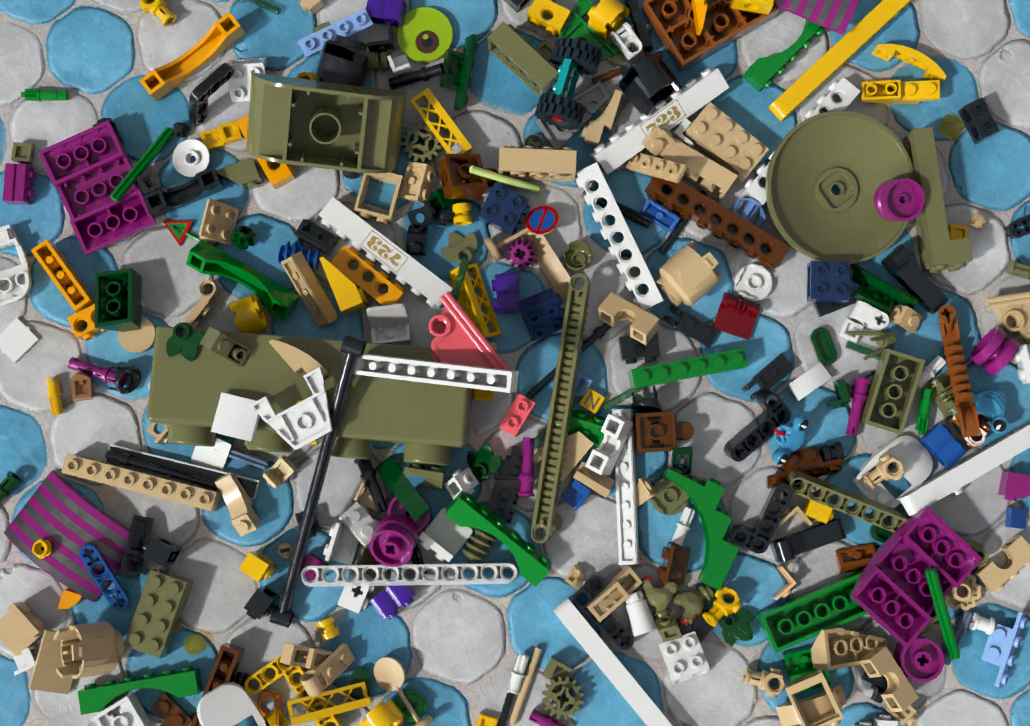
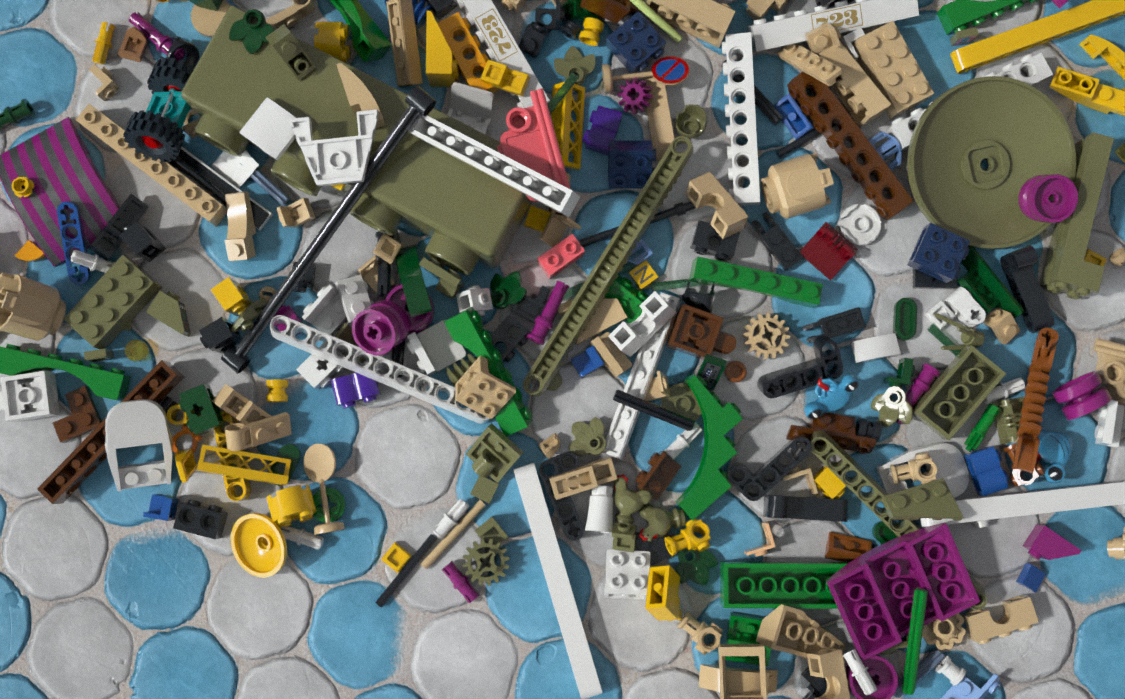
camera: 15 degrees right, 0 degrees up
none -> white axle [71,250,115,273]
none -> olive tile [84,349,114,362]
none -> tan bracket [88,64,119,101]
none -> black plate [123,57,194,162]
none -> olive slope [146,291,191,337]
none -> dark green brick [179,384,225,435]
none -> olive slope [231,298,268,333]
none -> tan tile [372,233,402,264]
none -> tan bracket [455,355,516,419]
none -> olive plate [466,423,524,483]
none -> olive tile [470,476,499,504]
none -> yellow slope [480,60,530,97]
none -> tan bracket [540,213,581,248]
none -> olive plate [568,417,607,456]
none -> black axle [613,390,695,431]
none -> yellow hinge [645,565,682,621]
none -> dark orange tile [724,361,747,383]
none -> tan gear [743,313,791,360]
none -> white axle [843,649,877,695]
none -> plate [871,386,913,428]
none -> olive wing [881,478,964,521]
none -> olive tile [950,27,979,46]

